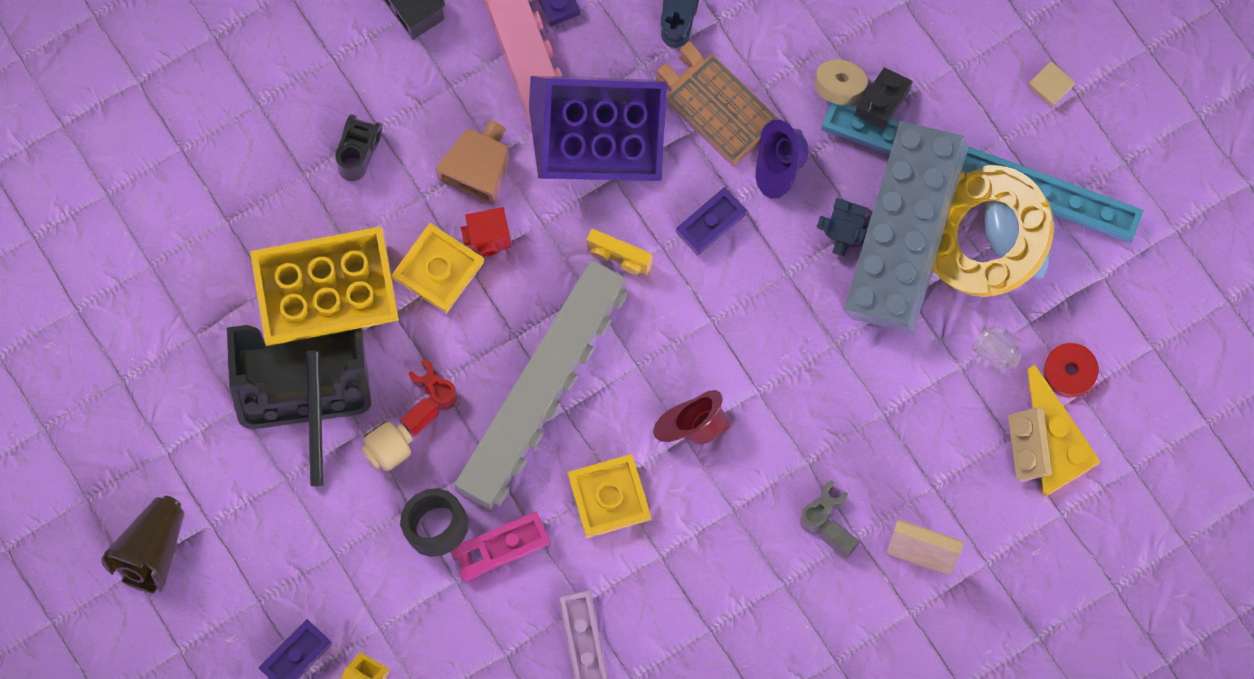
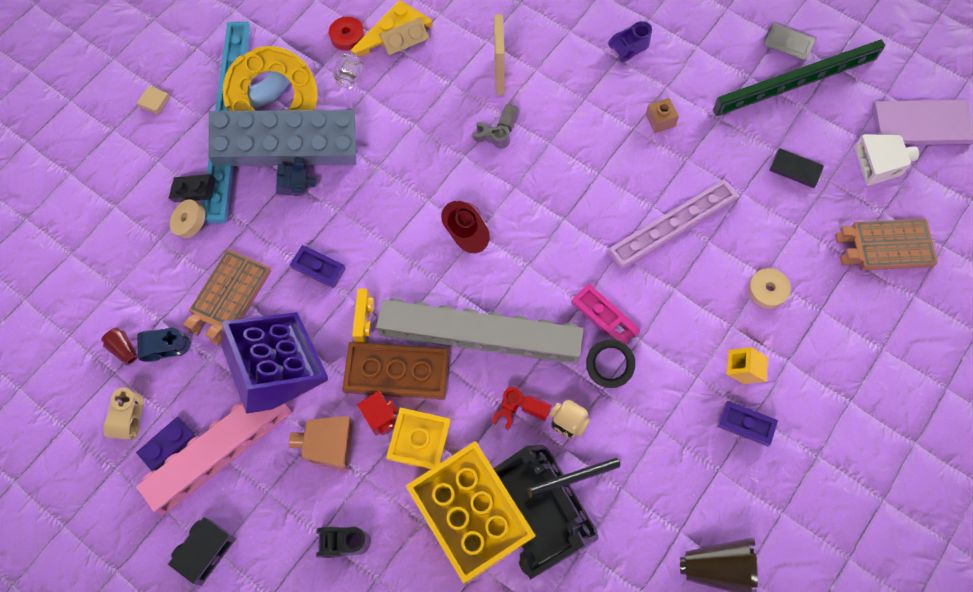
camera: 110 degrees left, 5 degrees down
yellow plate [567,454,651,538] -> none
dark purple piece [756,119,809,199] -> none
none -> dark orange tile [342,342,450,400]

